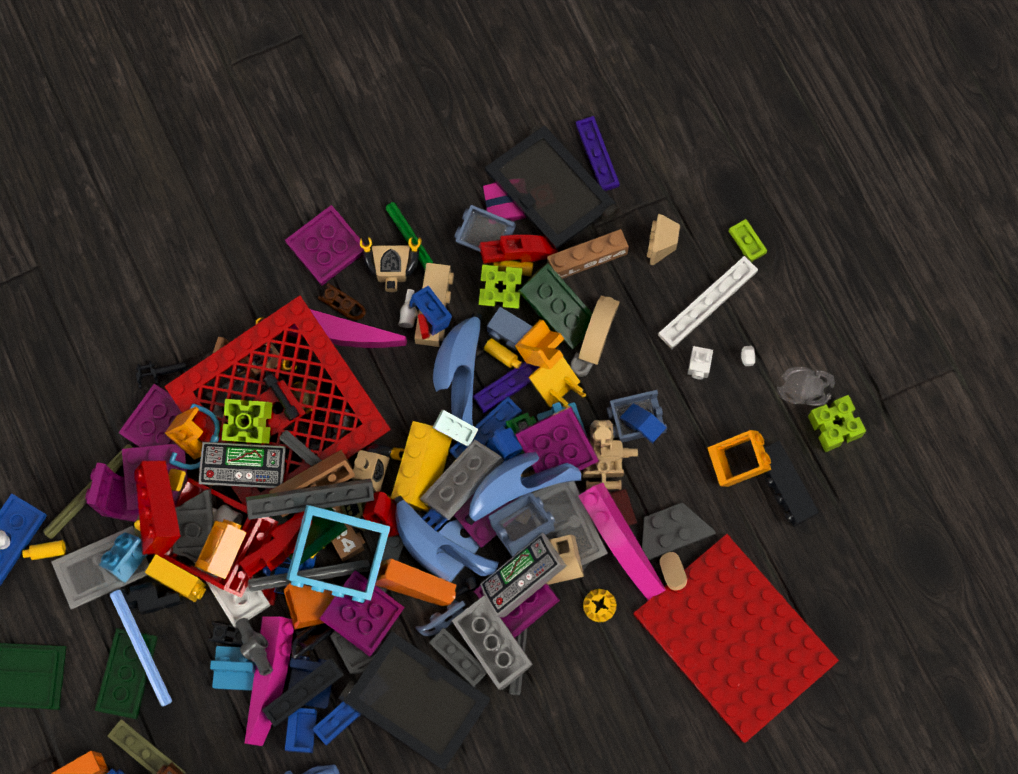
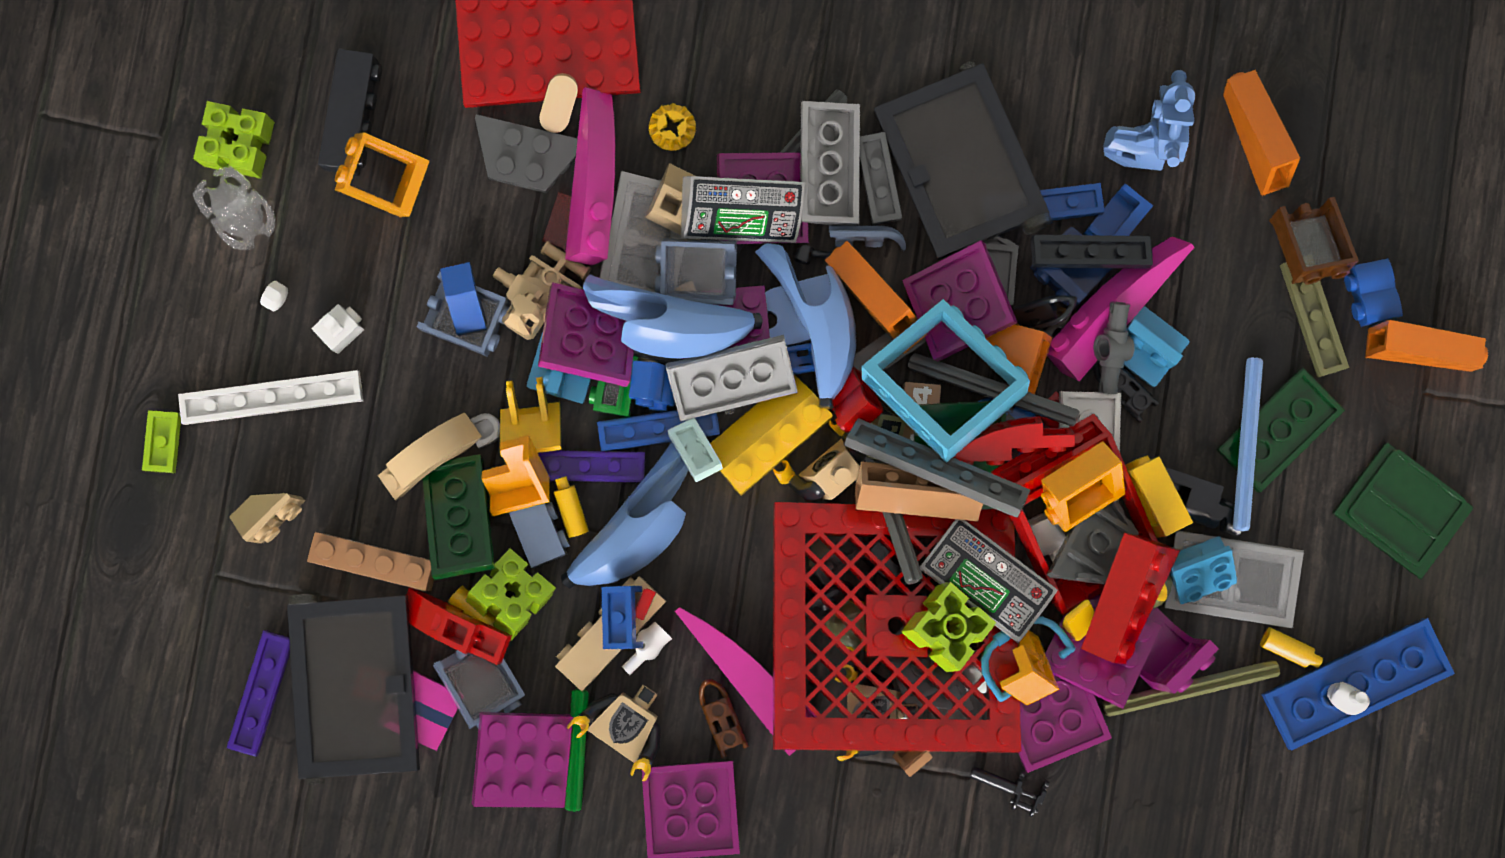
camera: 150 degrees left, 10 degrees up
black bar [263,373,300,421] -> none
none -> magenta plate [472,712,573,808]

